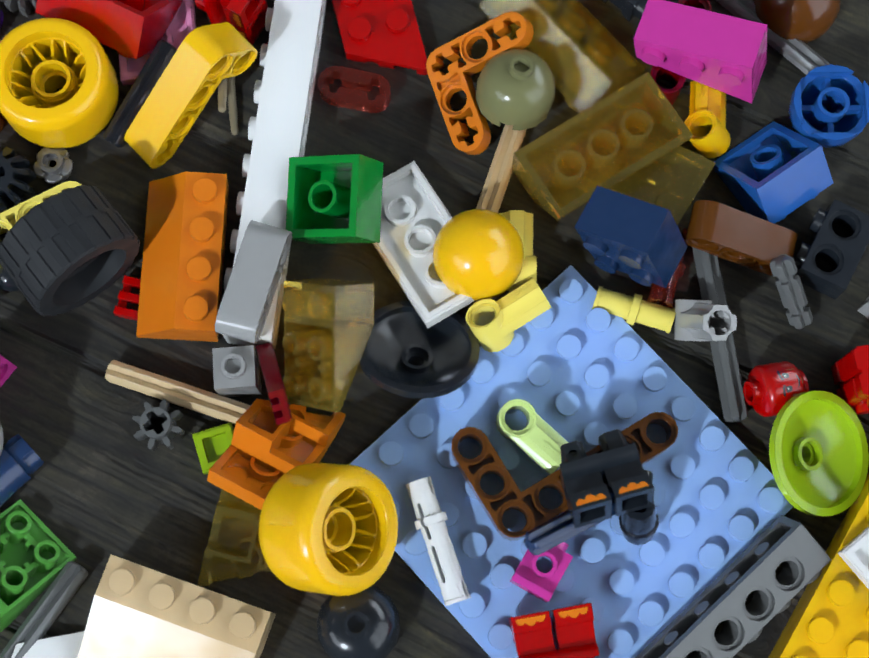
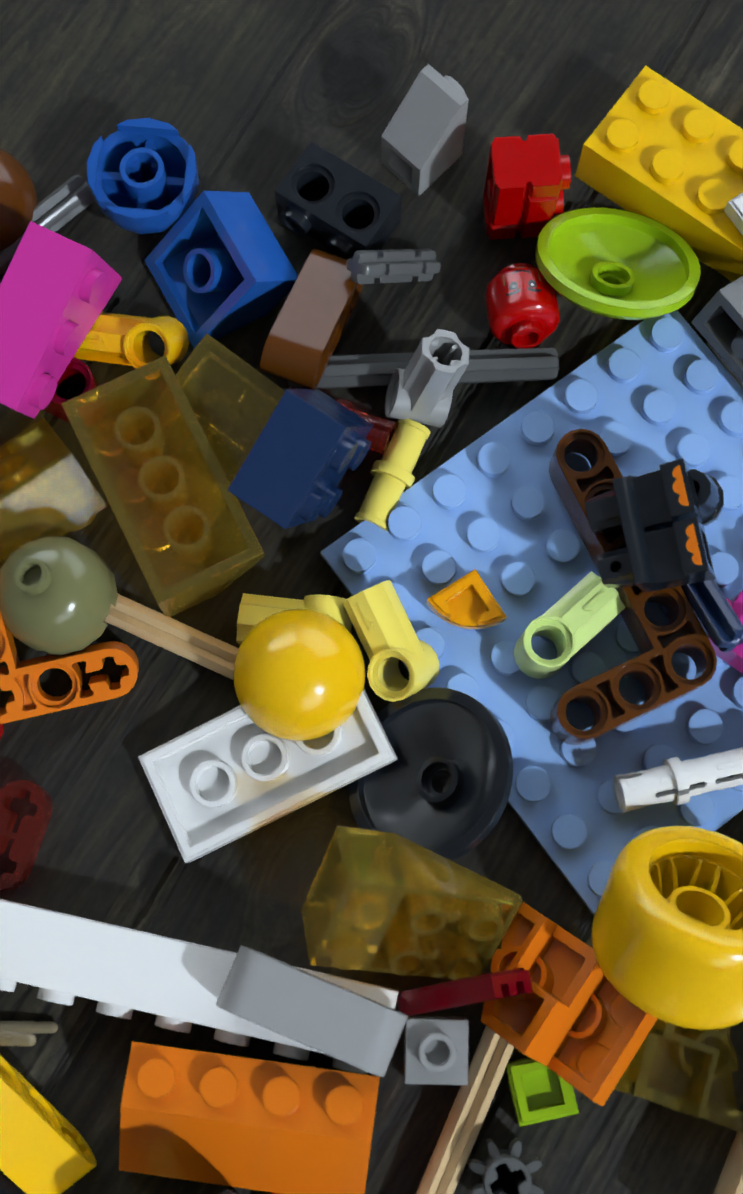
camera: 85 degrees left, 0 degrees up
green brick [286,154,384,244] -> none
none -> light orange tile [426,569,507,629]

